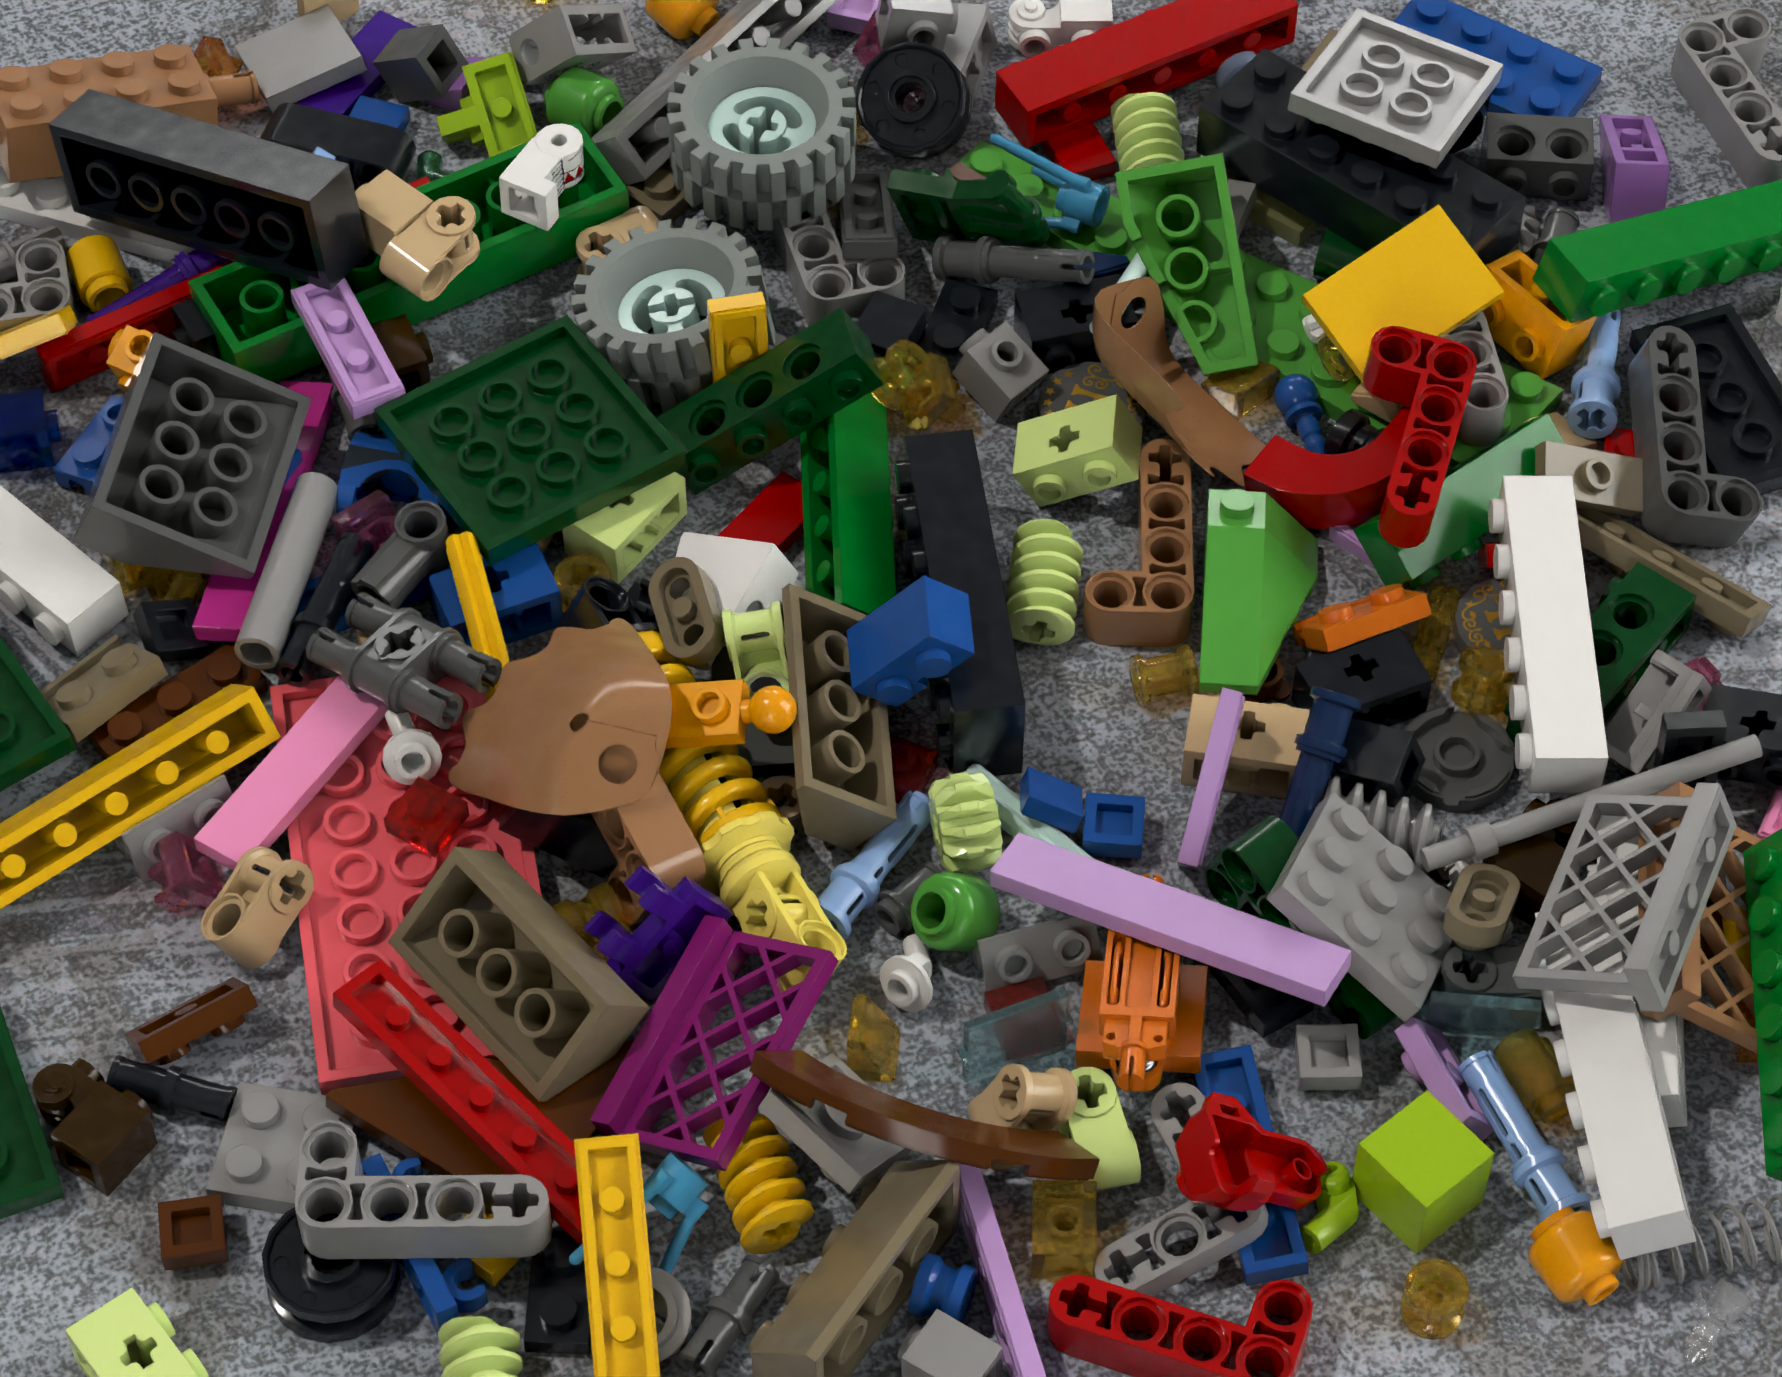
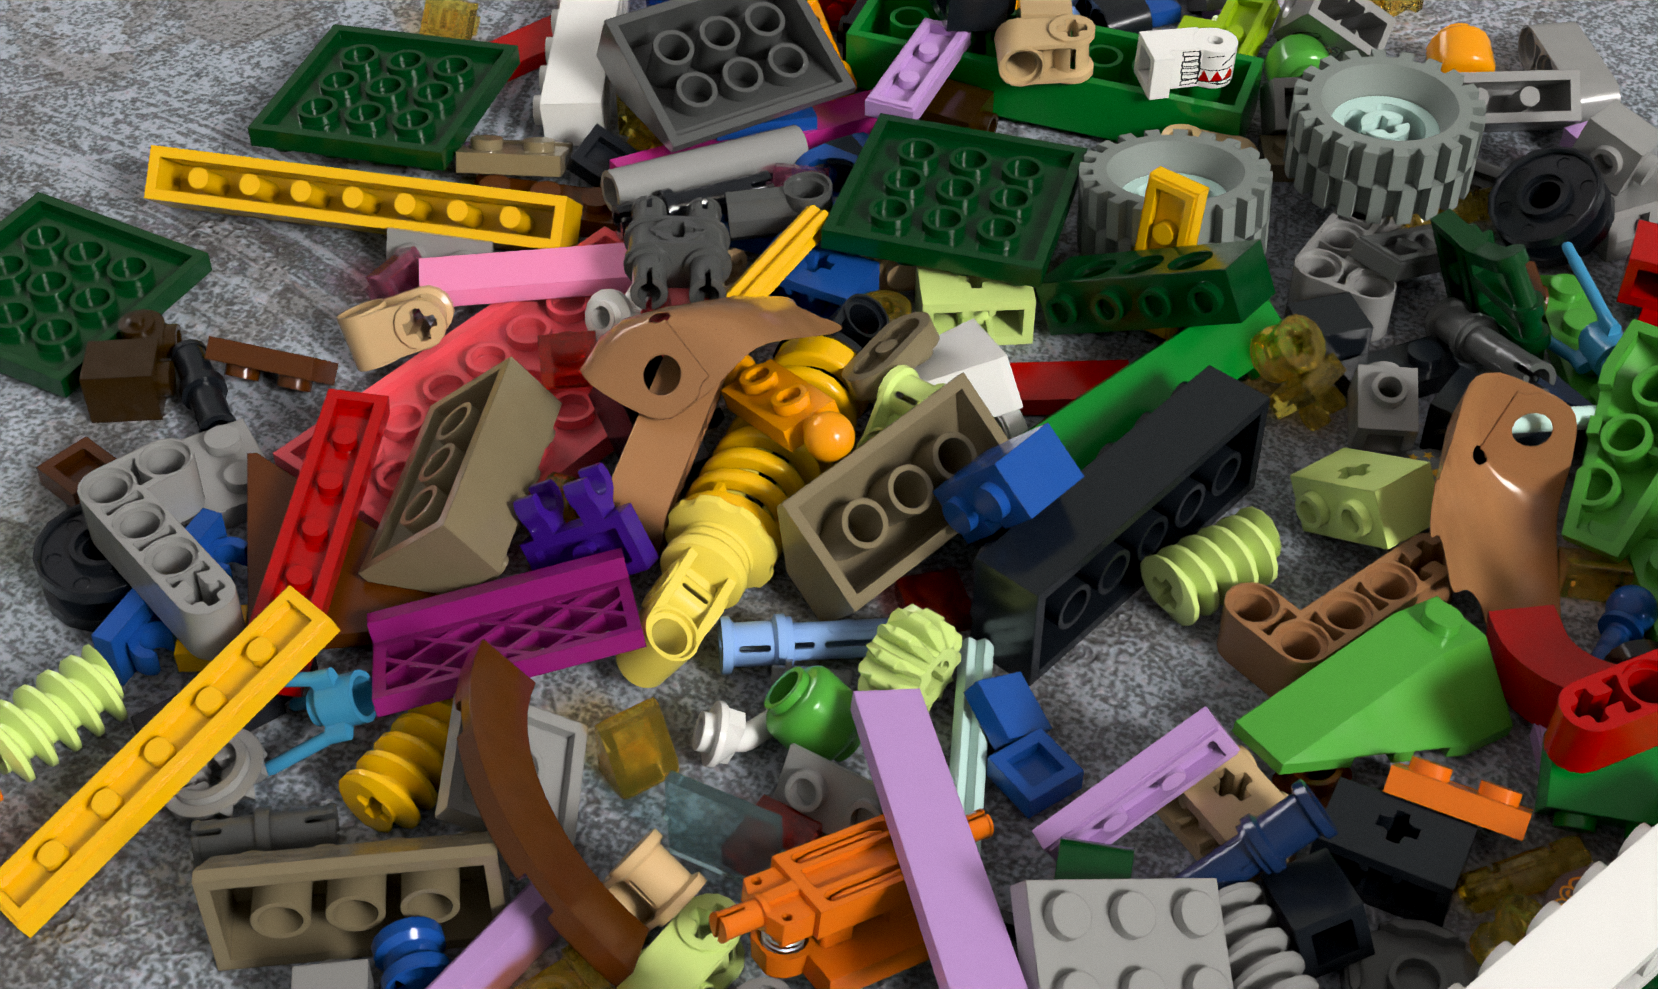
camera: 50 degrees right, 10 degrees down
clear yellow bush [1129,644,1199,707] -> none

